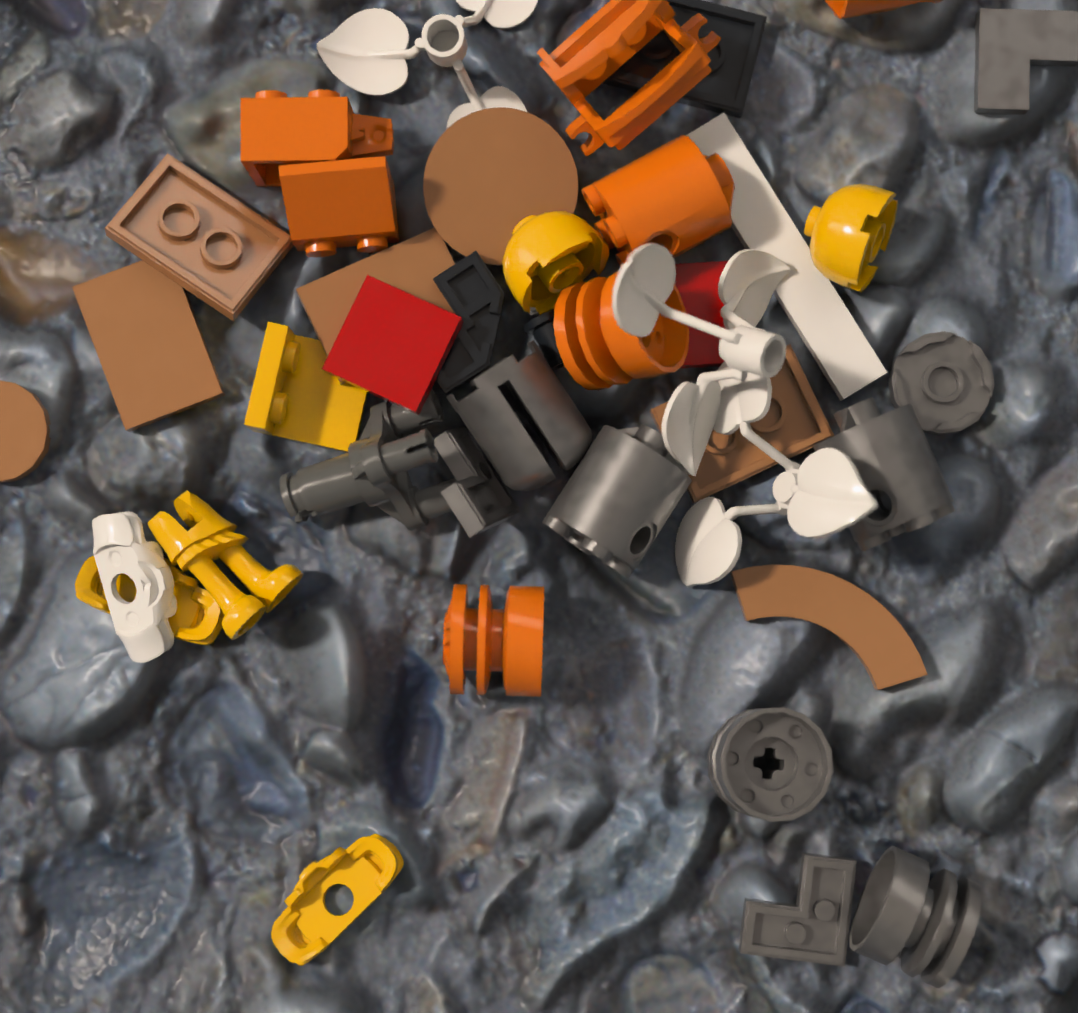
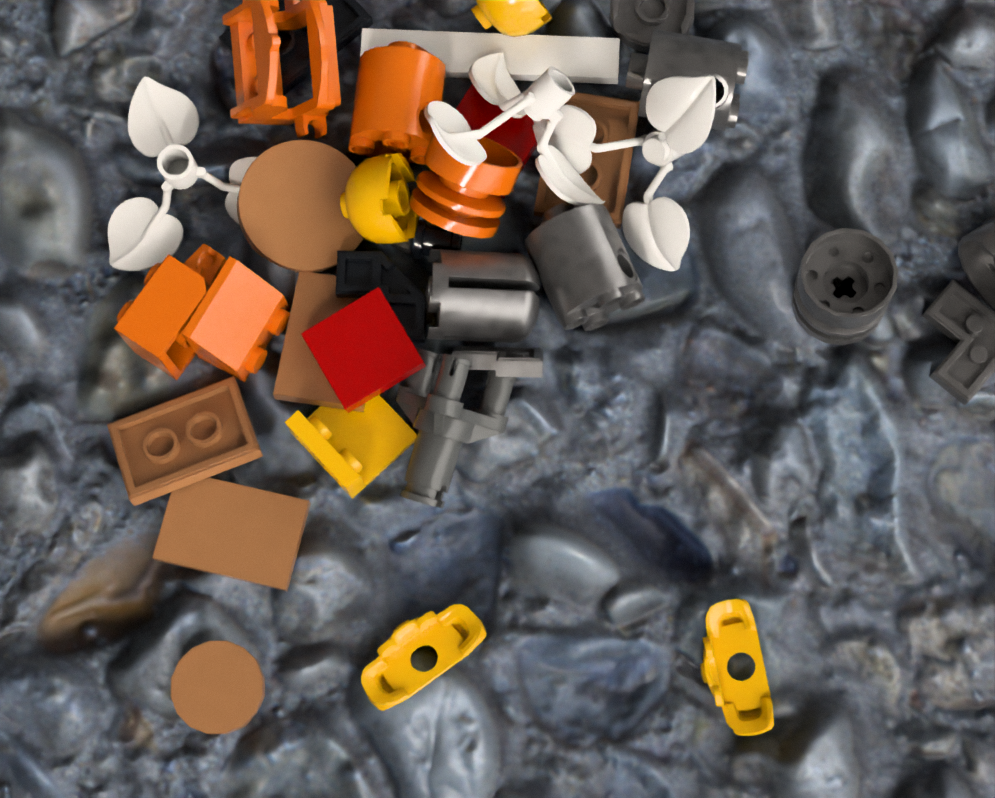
camera: 50 degrees left, 10 degrees down
white piece [92,511,177,663] -> none
yellow piece [148,490,303,640] -> none
orange wheel [443,584,544,697] -> none
medium nougat tile [730,564,928,690] -> none

